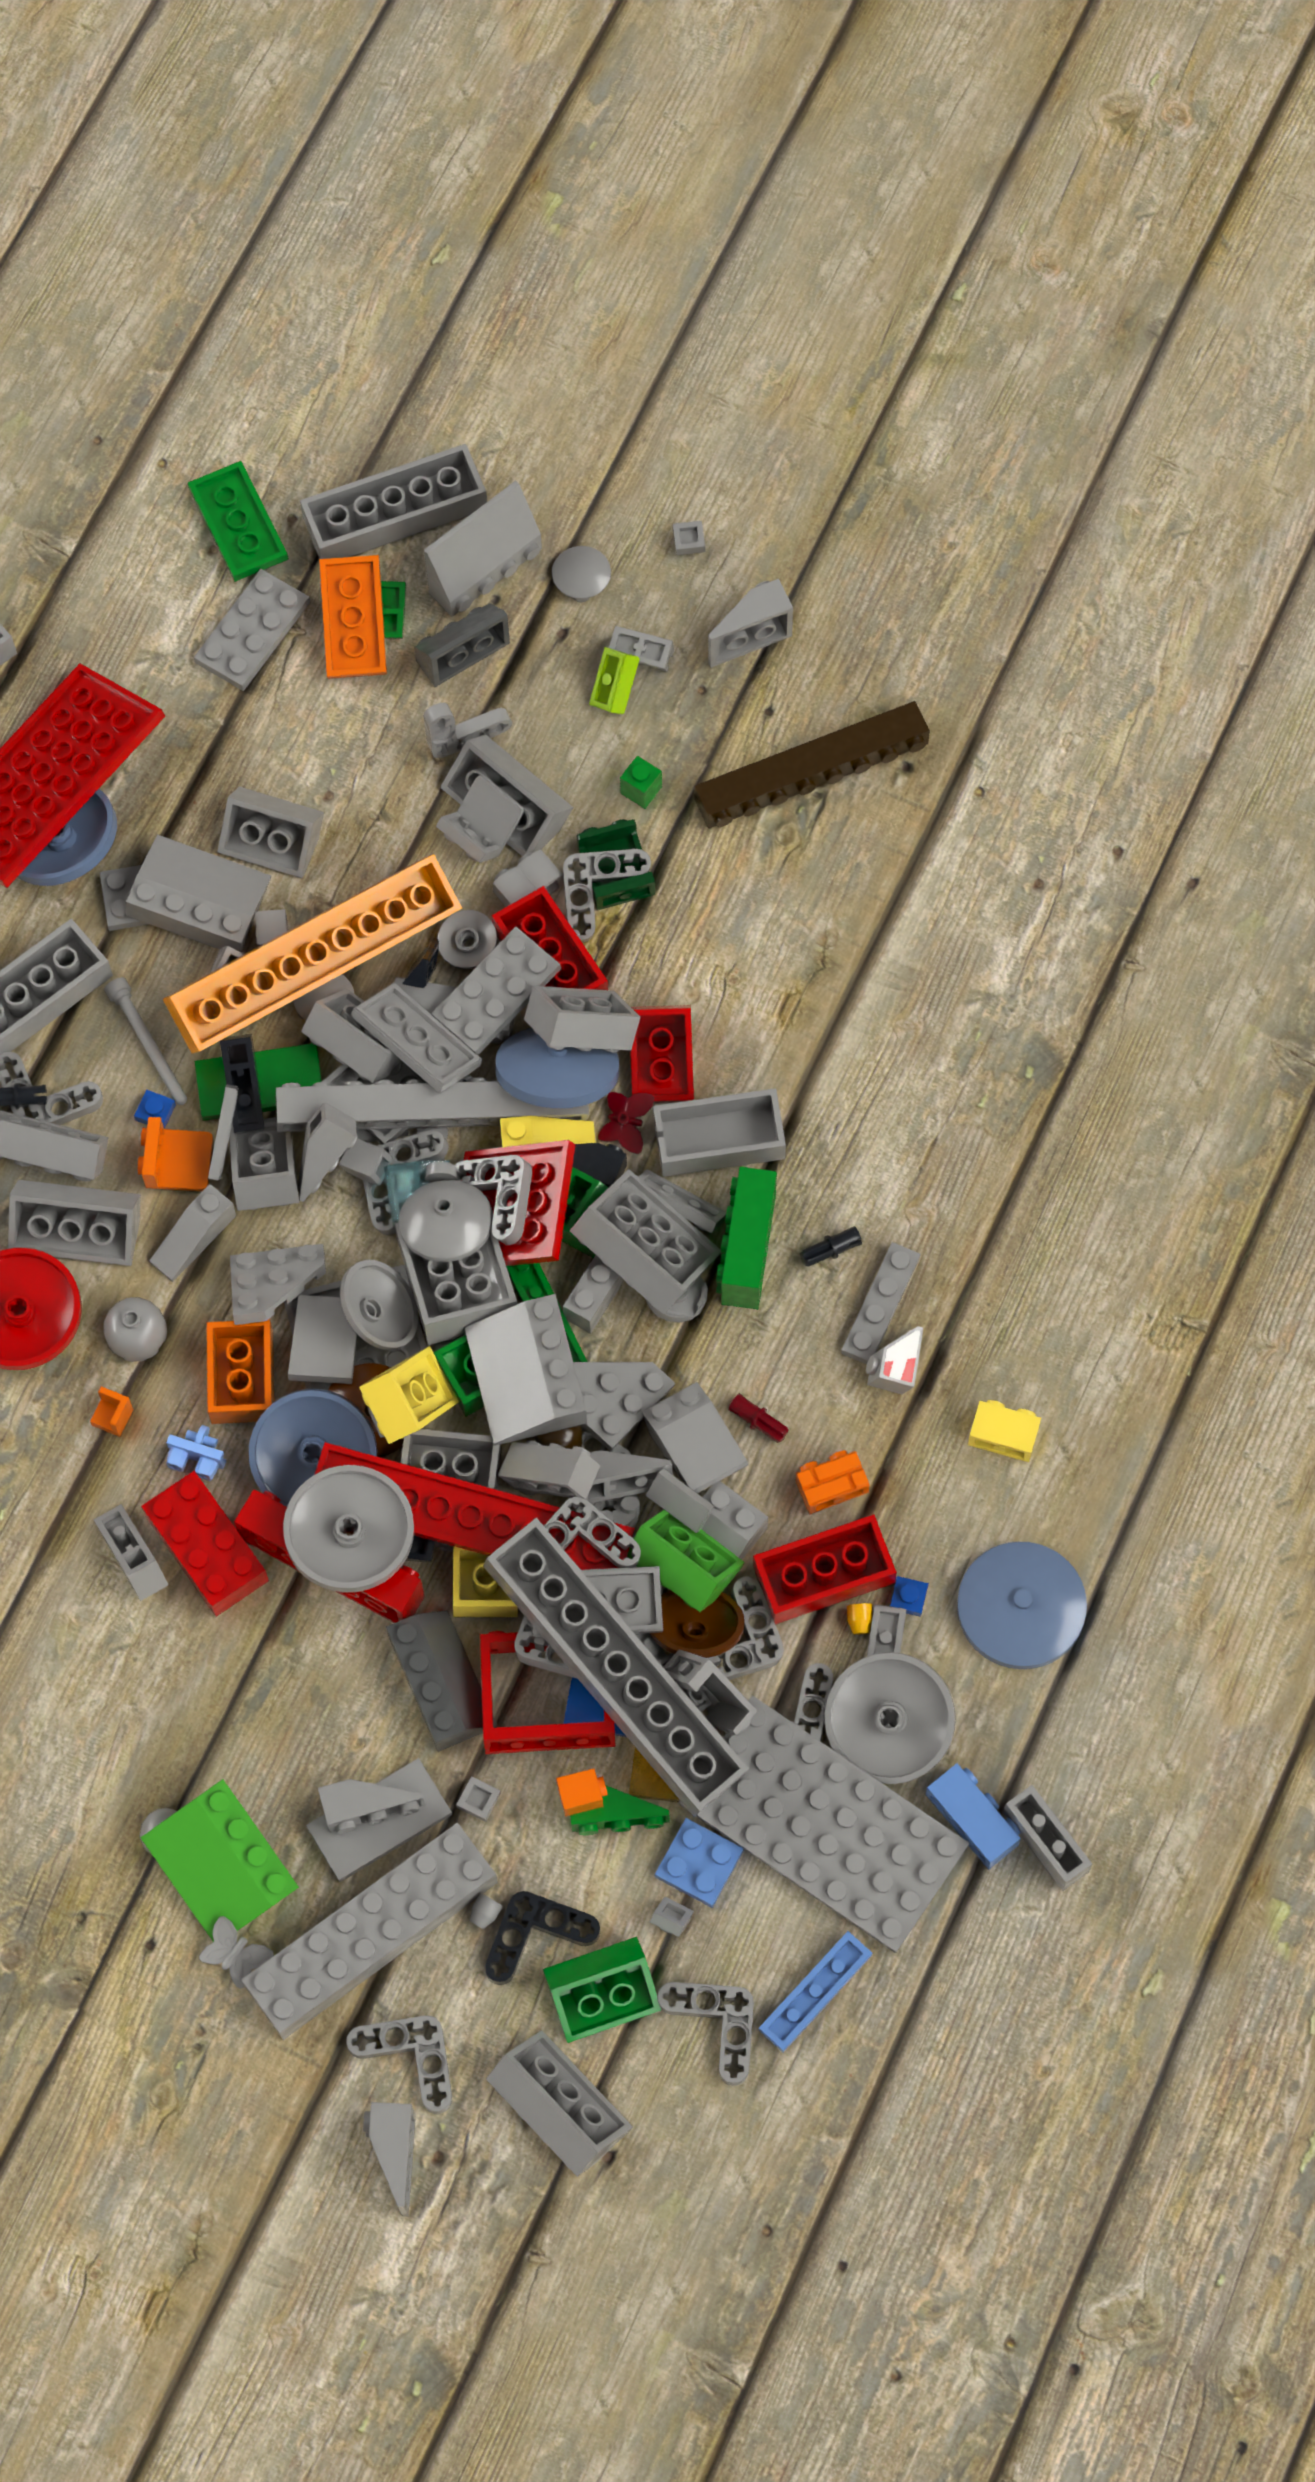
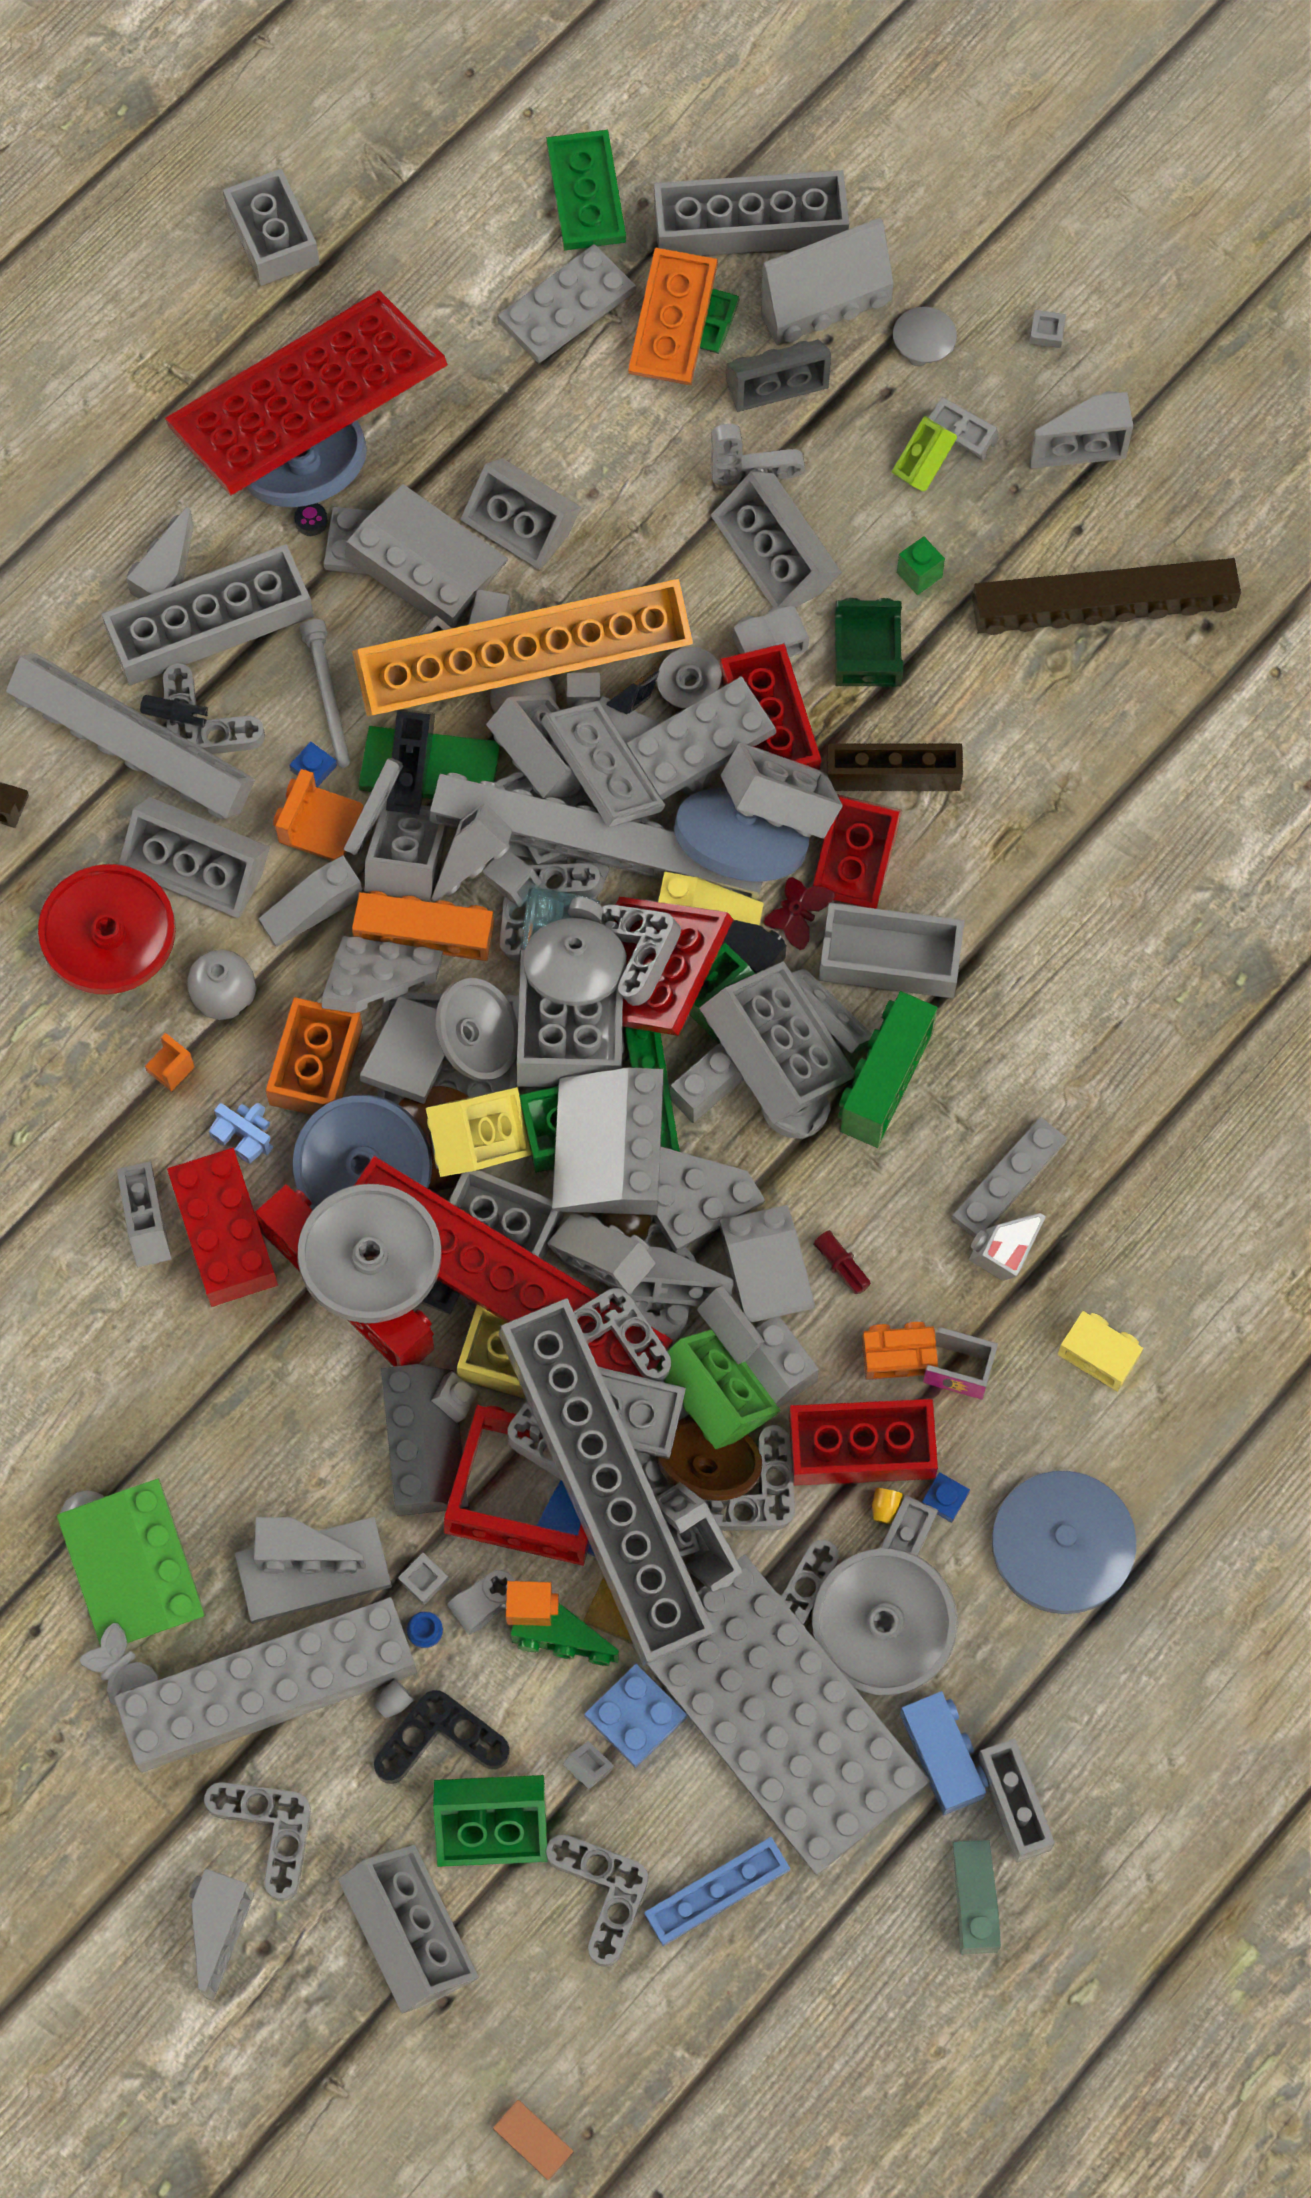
camera: 15 degrees right, 0 degrees up
light grey bracket [436,775,524,863] -> none
light grey beam [563,849,651,943] -> none
black axle [800,1226,862,1267] -> none
none -> black tile [294,503,328,536]
none -> orange brick [352,891,494,961]
none -> blue plate [407,1612,443,1648]
none -> light grey plate [431,1371,477,1423]
none -> light grey piece [447,1570,514,1635]
none -> nougat tile [493,2100,574,2181]
none -> light grey plate [567,673,601,708]
none -> dark brown brick [826,743,963,791]
none -> light grey piece [923,1327,998,1400]
none -> sand green slope [953,1840,1001,1955]

